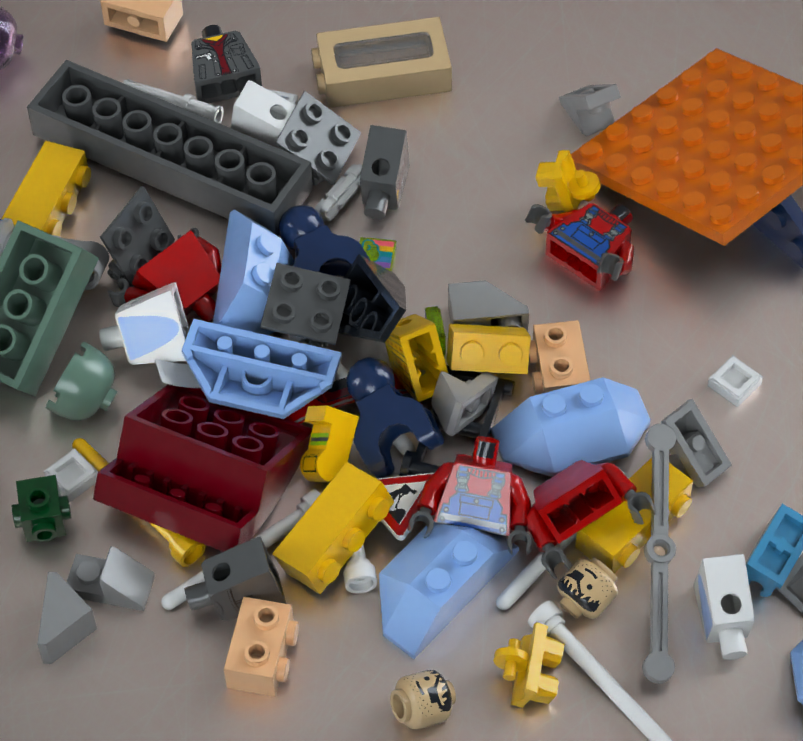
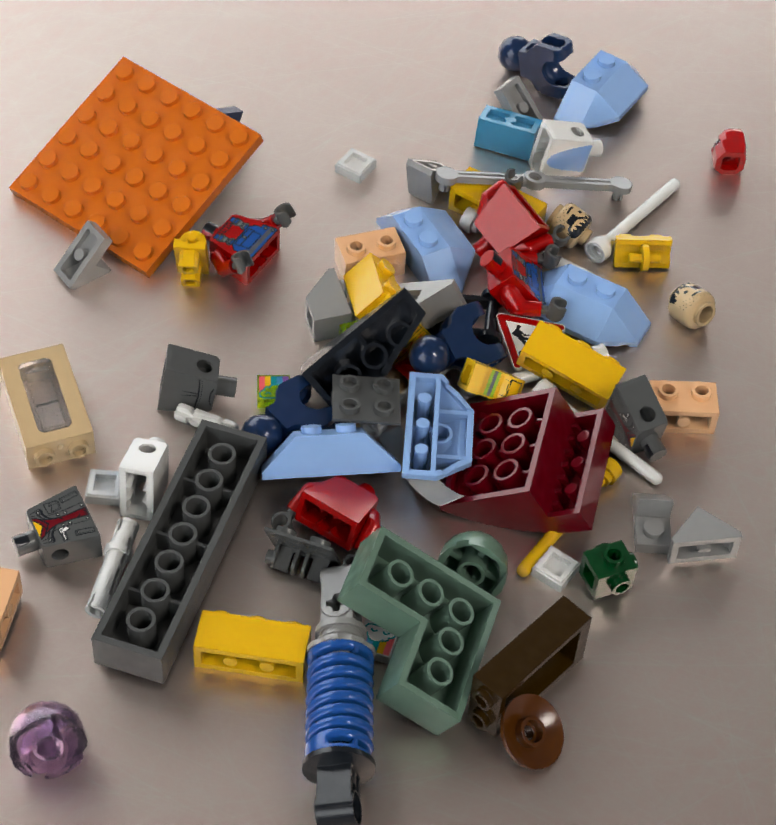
camera: 105 degrees left, 5 degrees down
white torso [99,282,189,365] -> none
hinge [275,91,362,186] -> none

